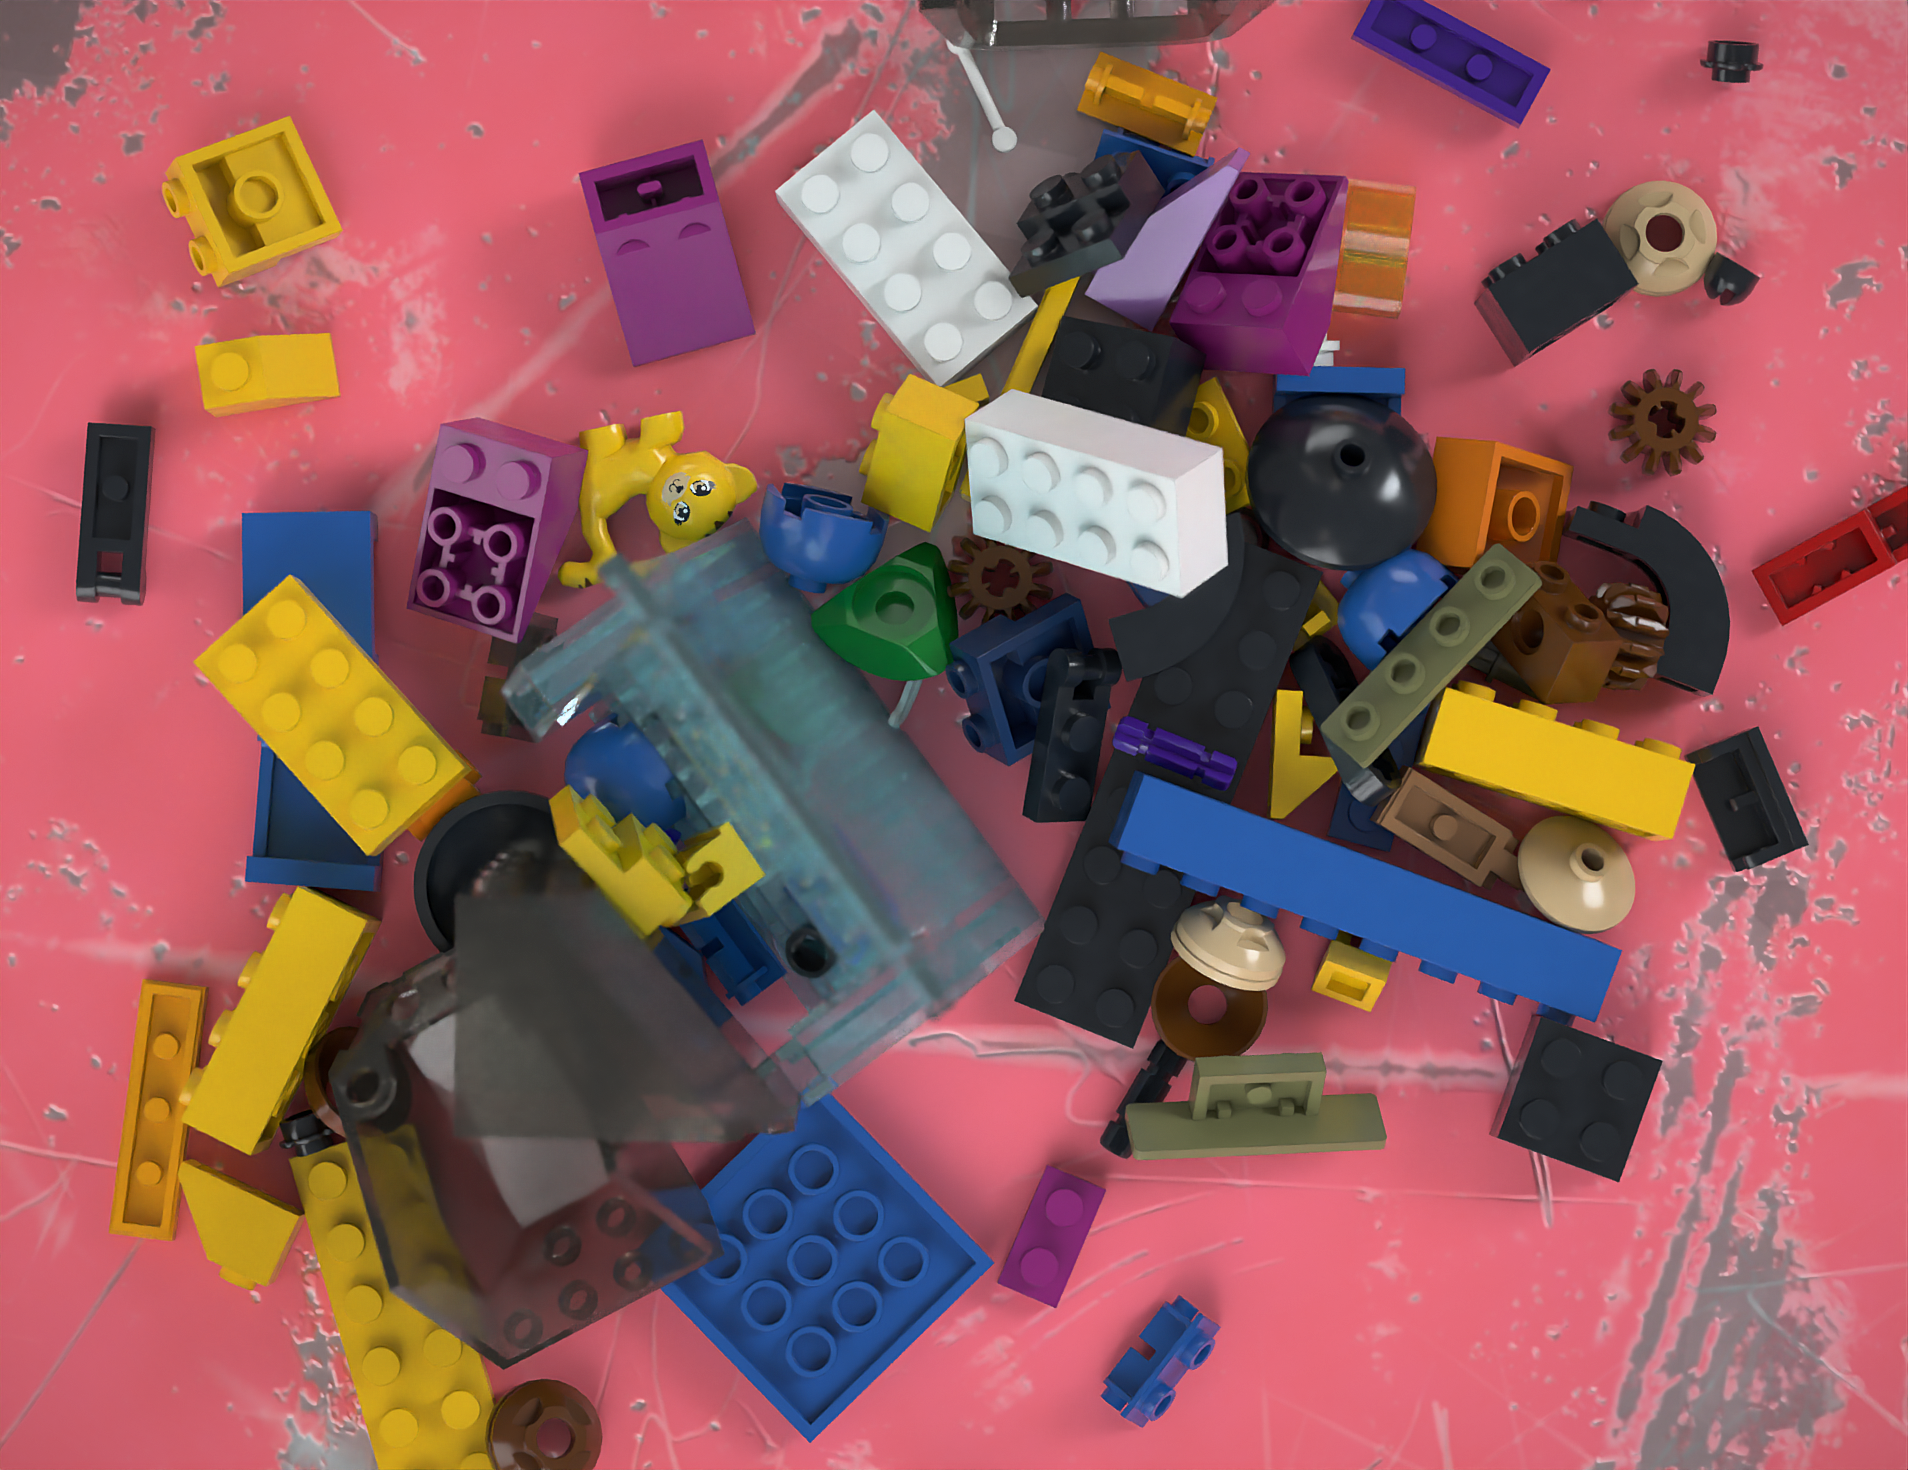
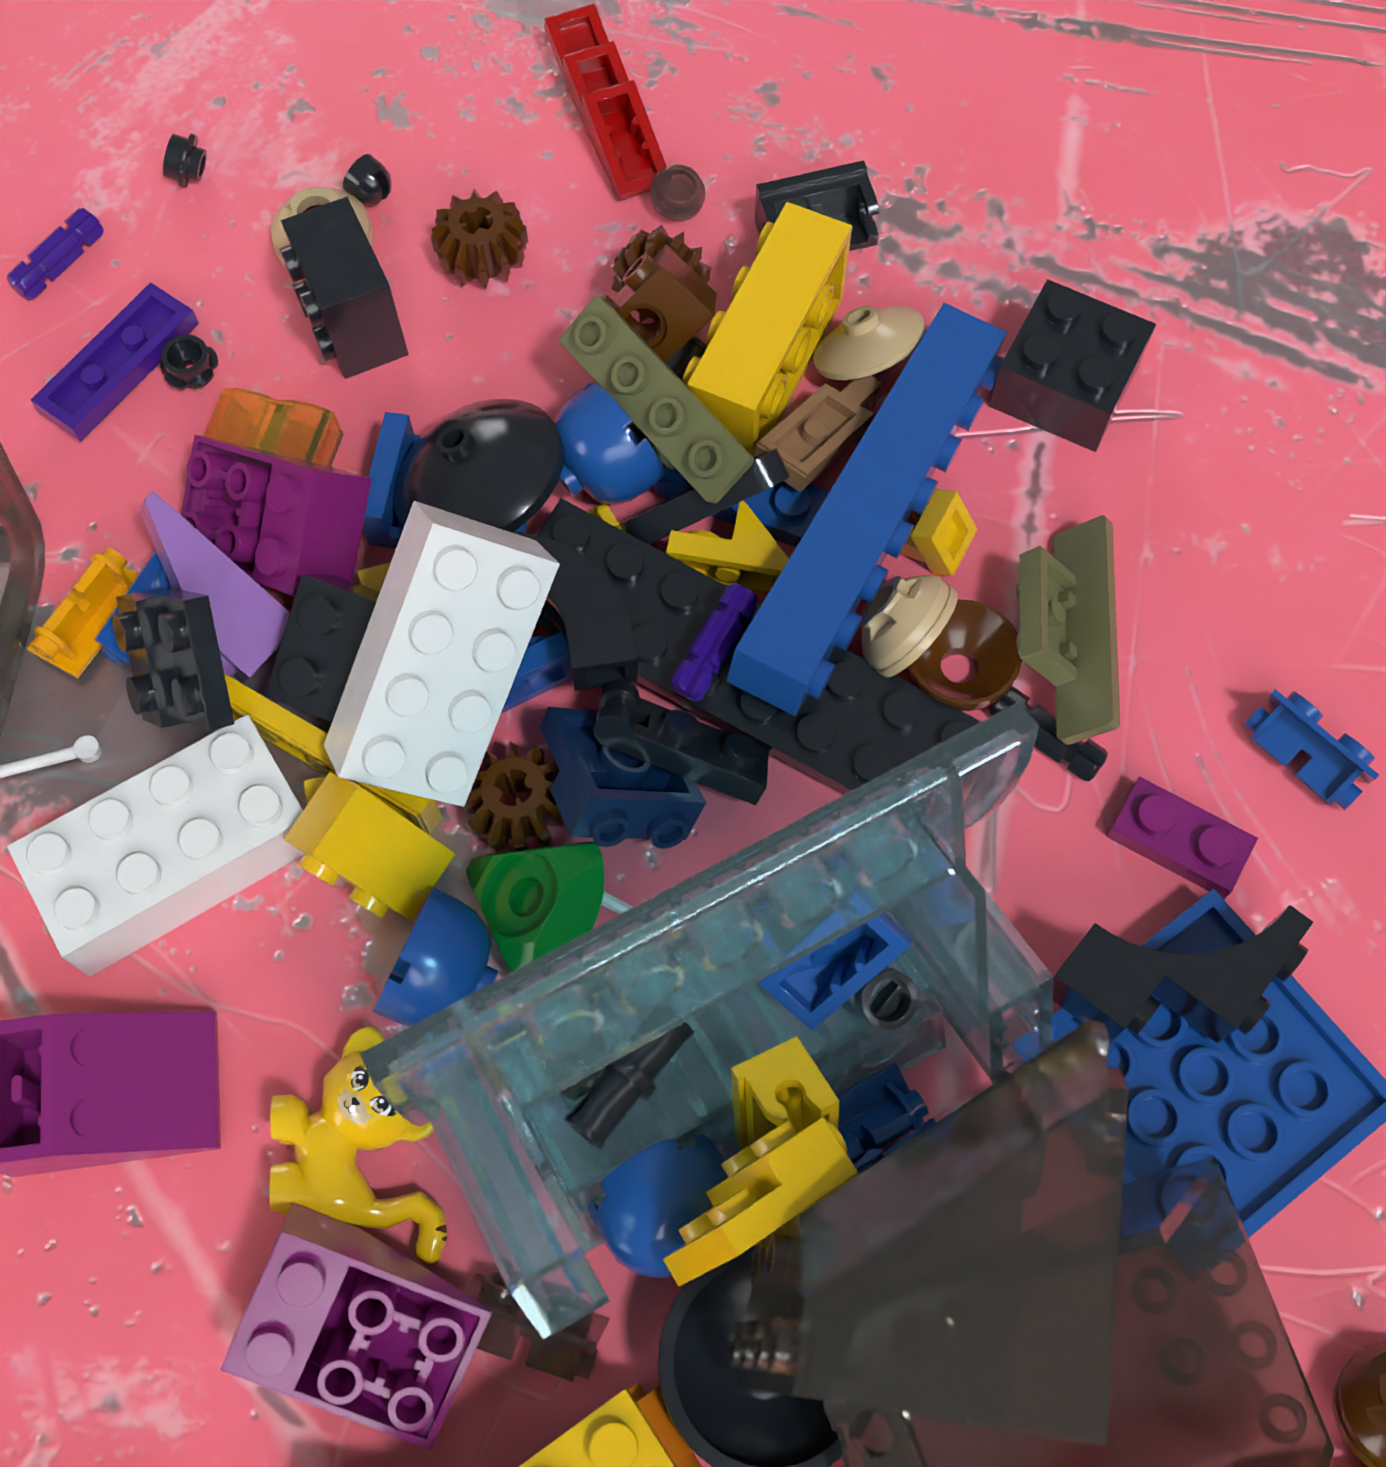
camera: 80 degrees left, 20 degrees down
orange slope [1416,436,1574,575] -> none
black arch [1562,501,1730,698] -> none
none -> black plate [160,334,218,390]
none -> clear smoke plate [650,164,706,221]
none -> black arch [1042,905,1313,1044]

